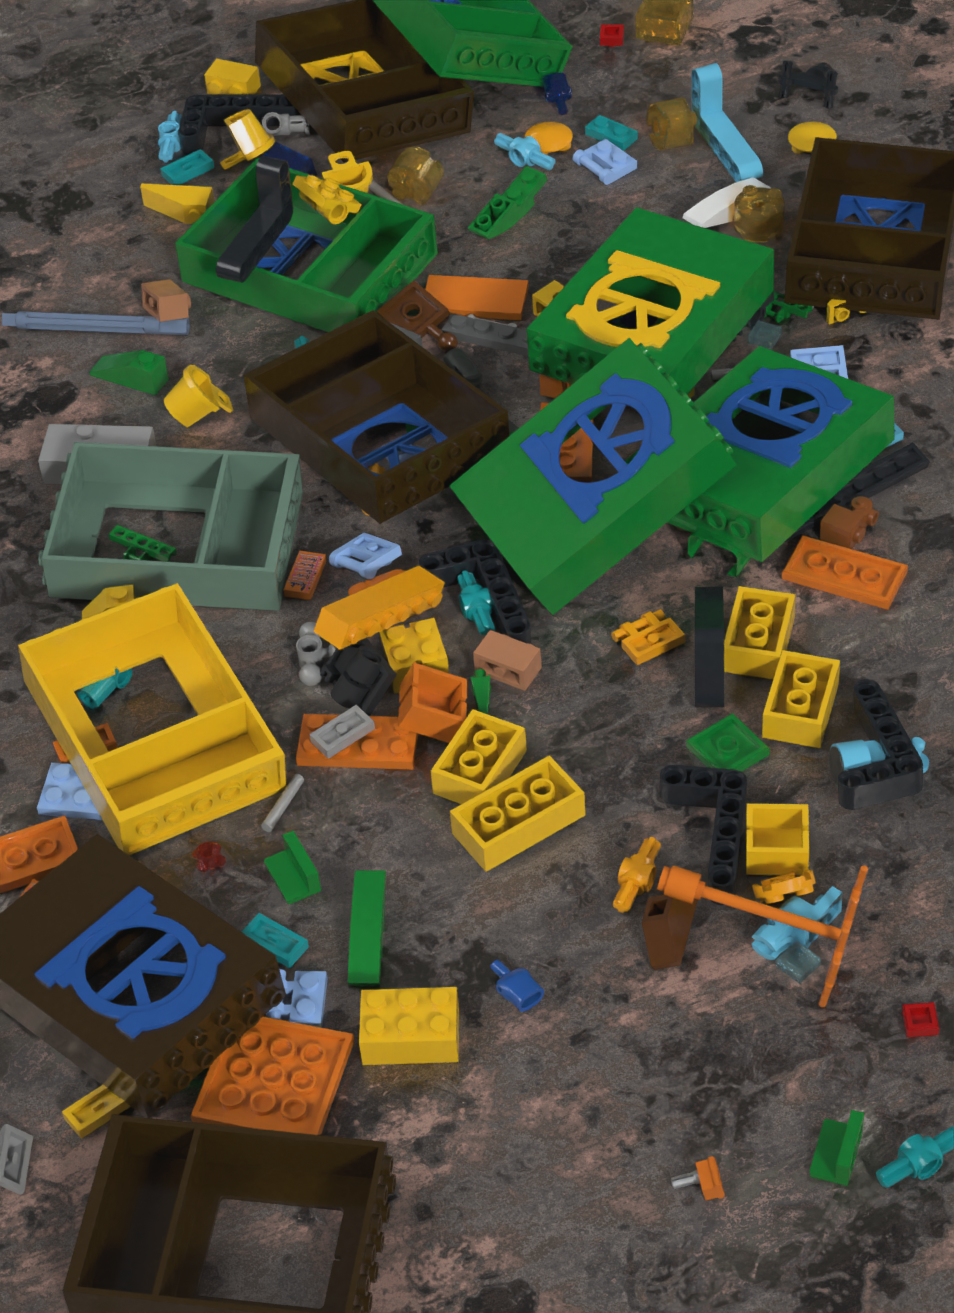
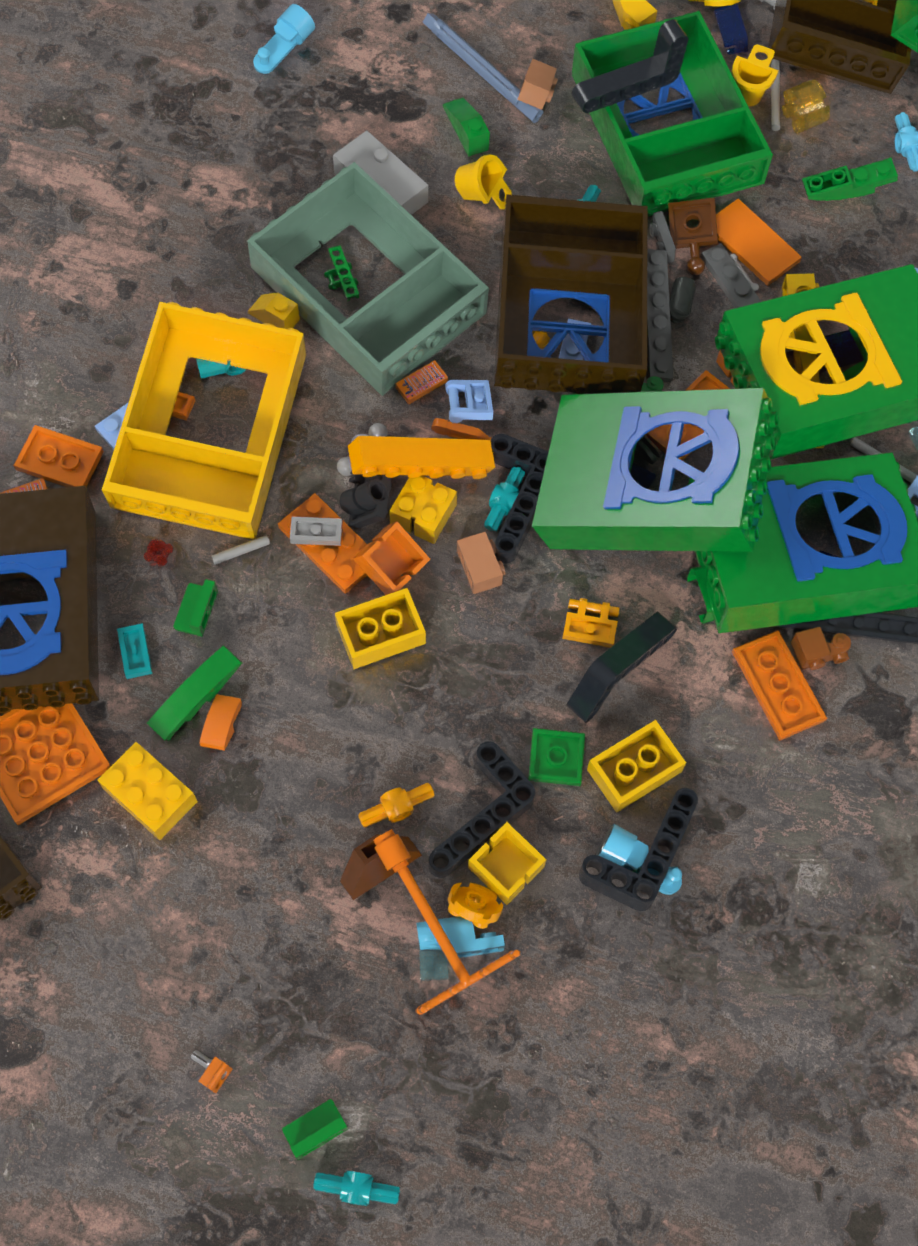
camera: 35 degrees right, 20 degrees up
light blue plate [266,969,328,1028] -> none
yellow plate [293,175,362,224] -> none
yellow brick [450,755,585,872] -> none
green piece [470,669,491,714] -> none
blue piece [490,960,544,1012] -> none
yellow brick [724,586,796,679] -> none
red tile [902,1002,939,1037] -> none
none -> orange slope [199,694,242,751]

